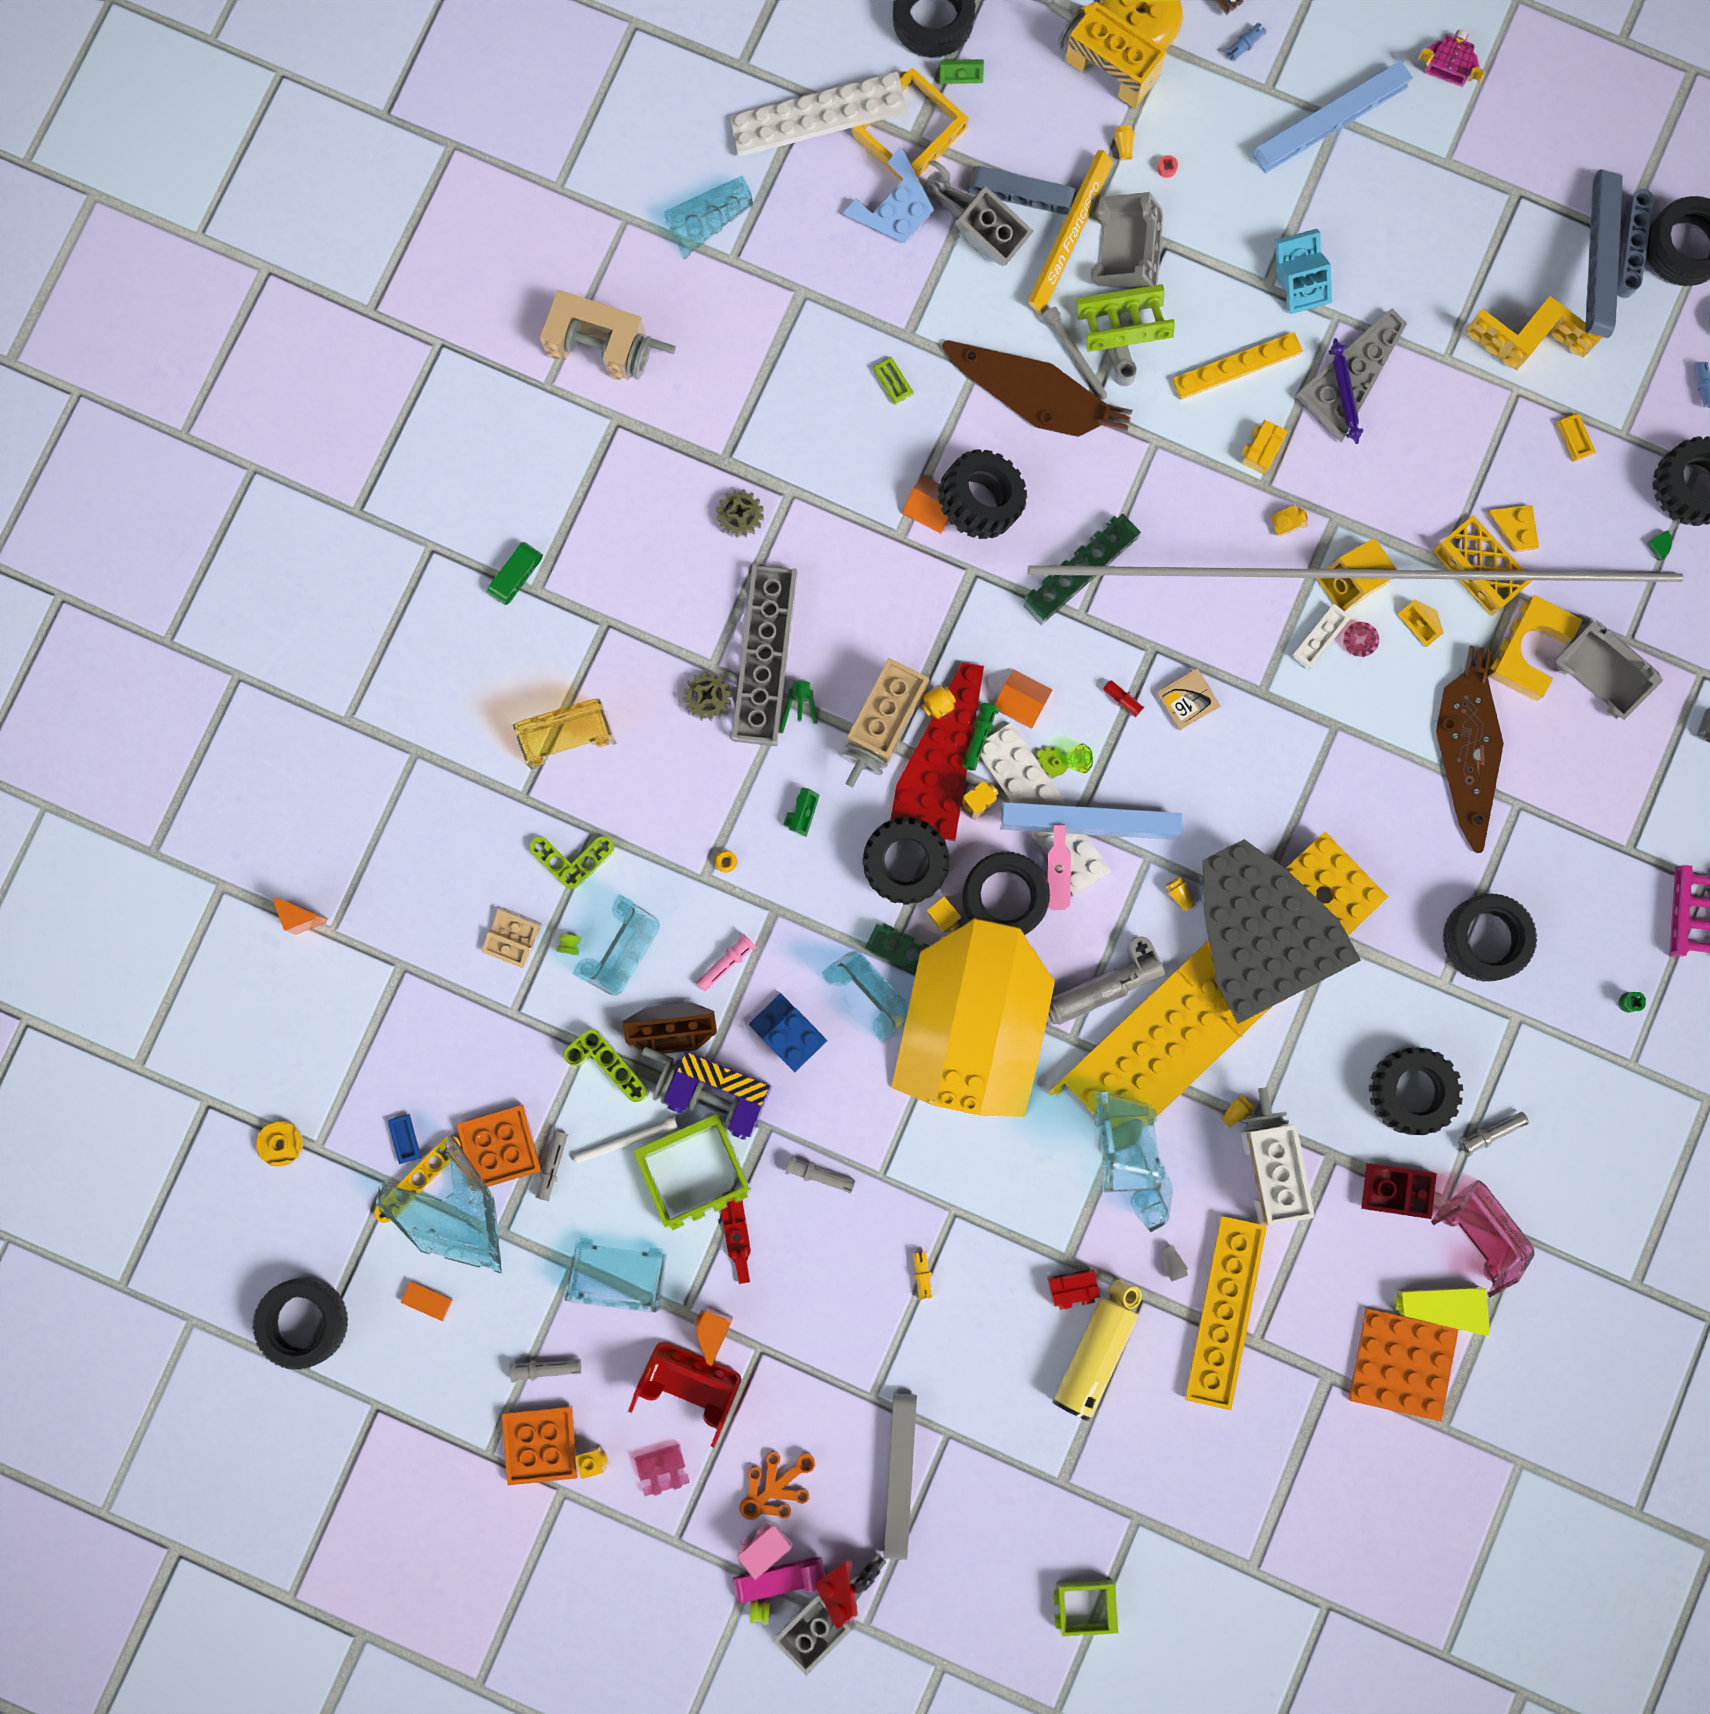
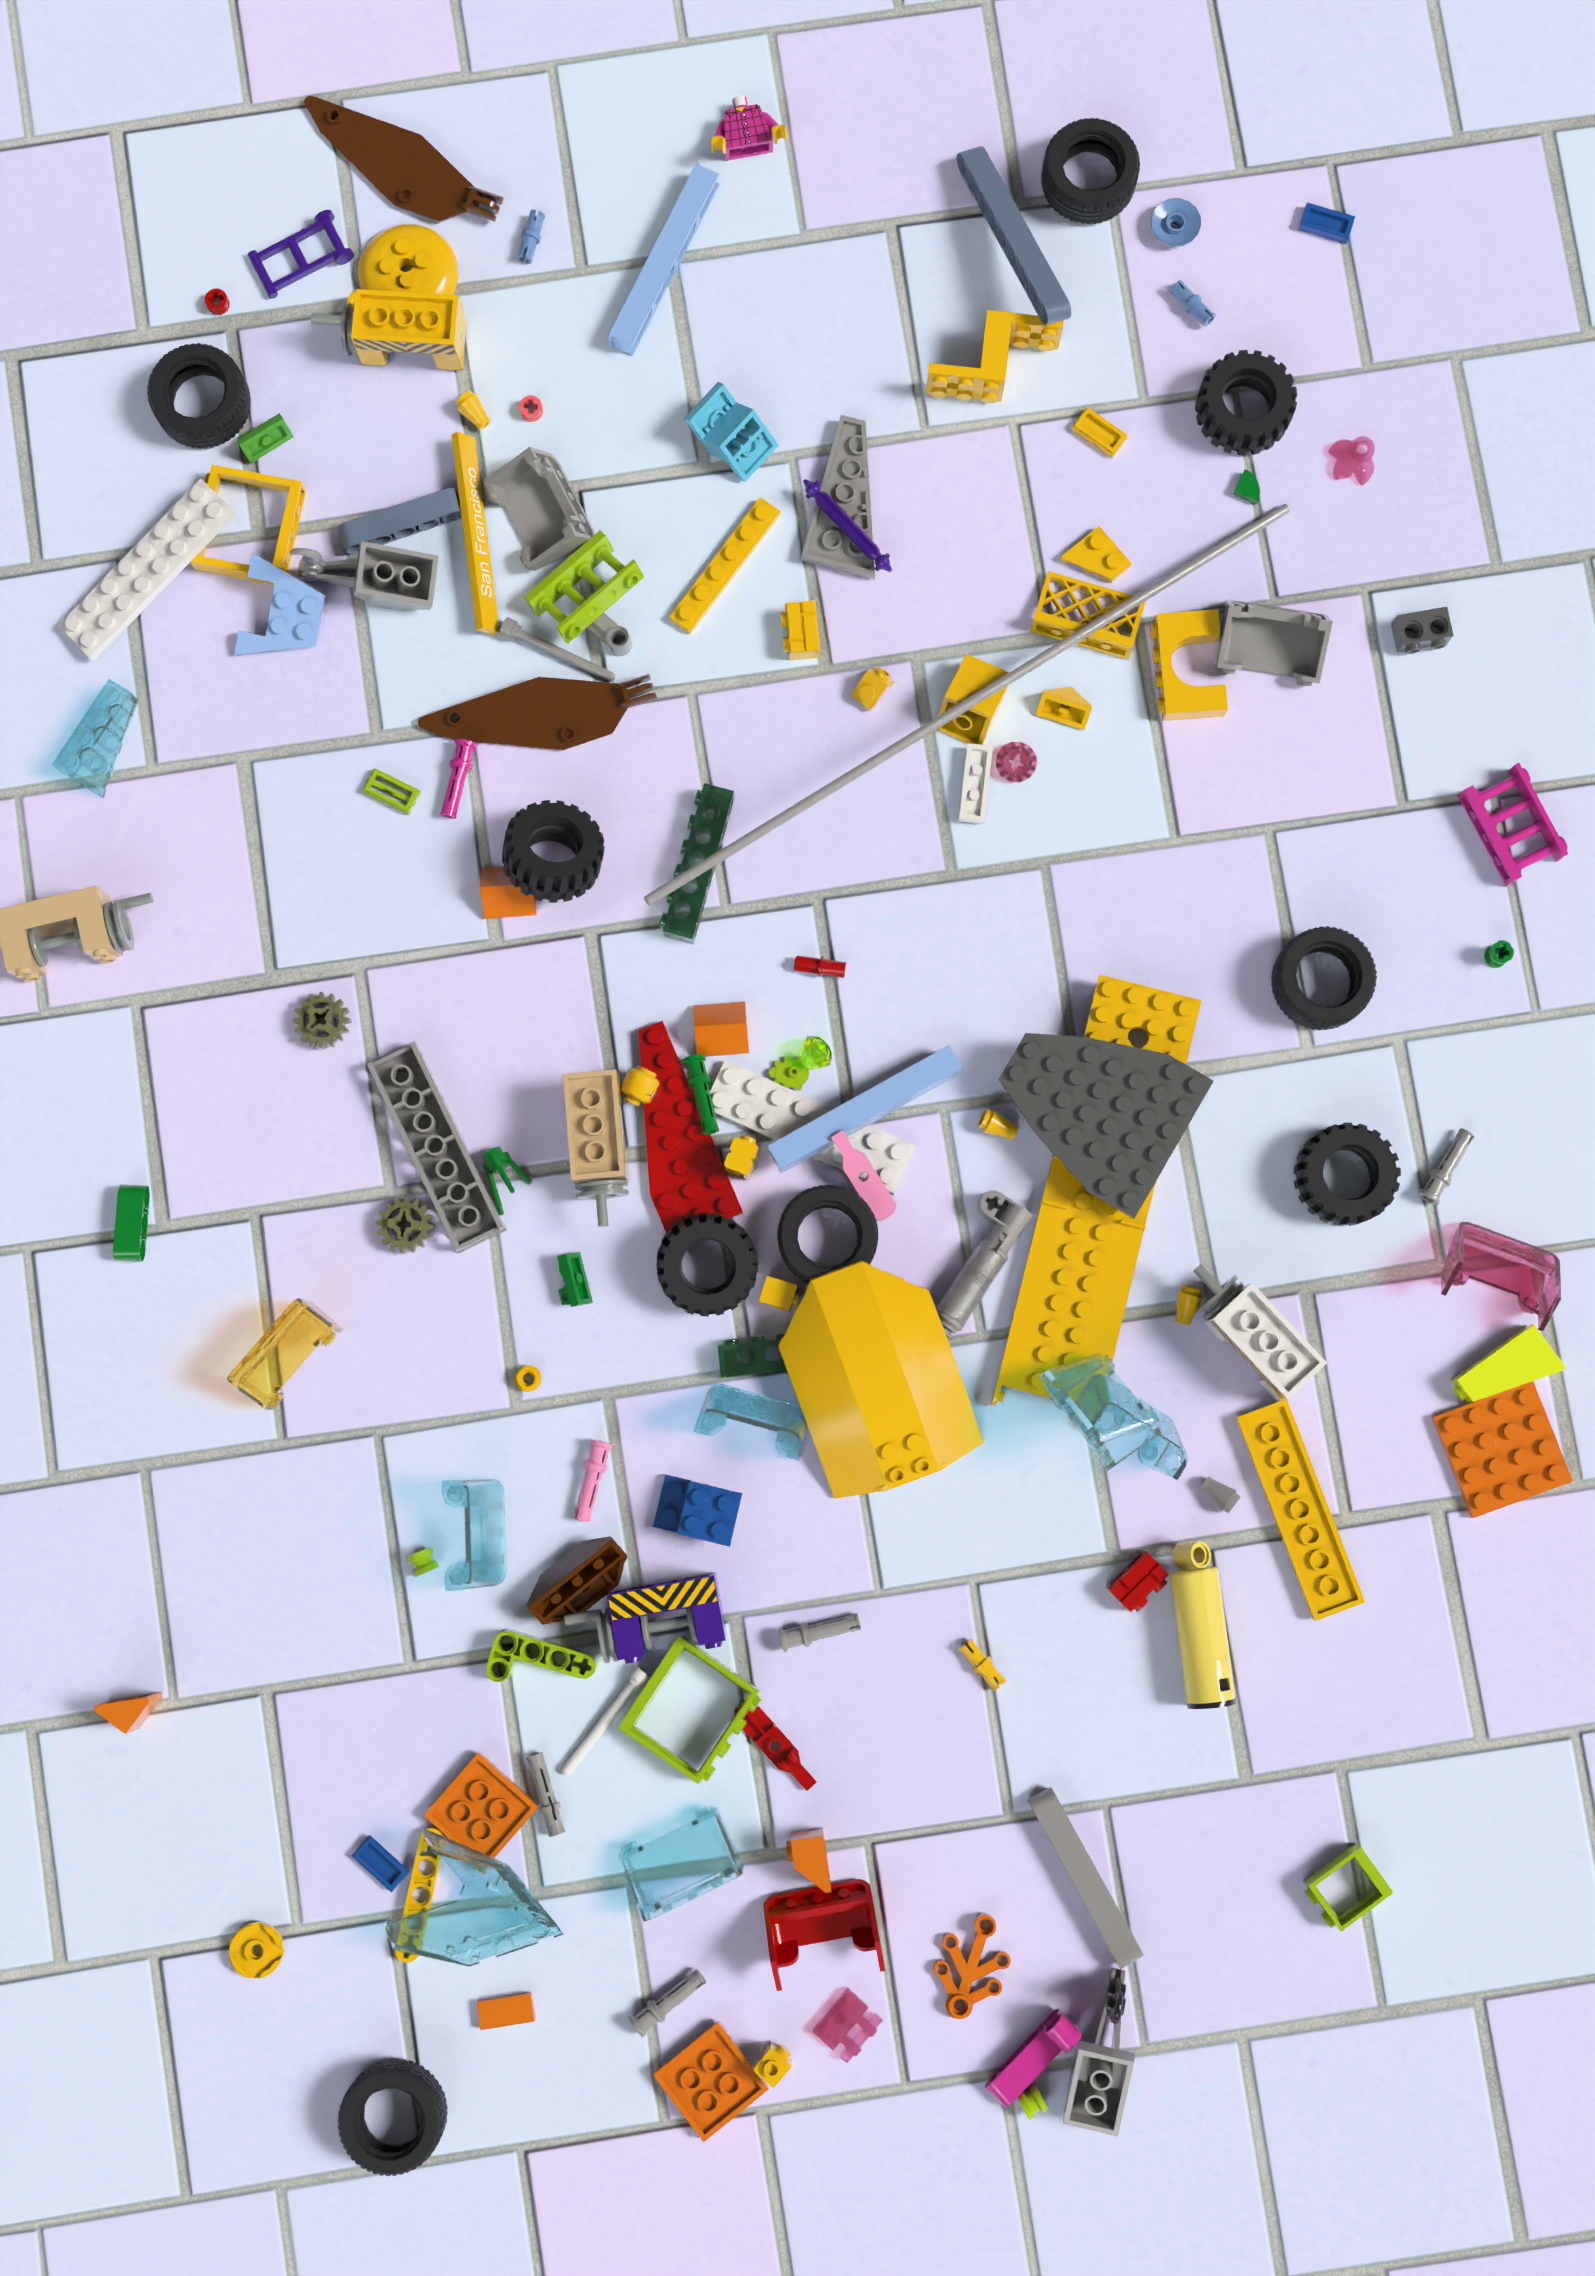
camera: 30 degrees left, 0 degrees up
tan slope [481,907,542,969] -> none
lime beam [529,836,615,890] -> none
bright pink brick [737,1522,792,1580] -> none
red wing [814,1560,858,1629] -> none
slope [1157,669,1221,730] -> none
dark red slope [1361,1163,1437,1219] -> none
reddish brown wing [1436,645,1504,854] -> none
sand blue beam [1617,189,1654,298] -> none
none -> dark pink pin [440,738,478,819]

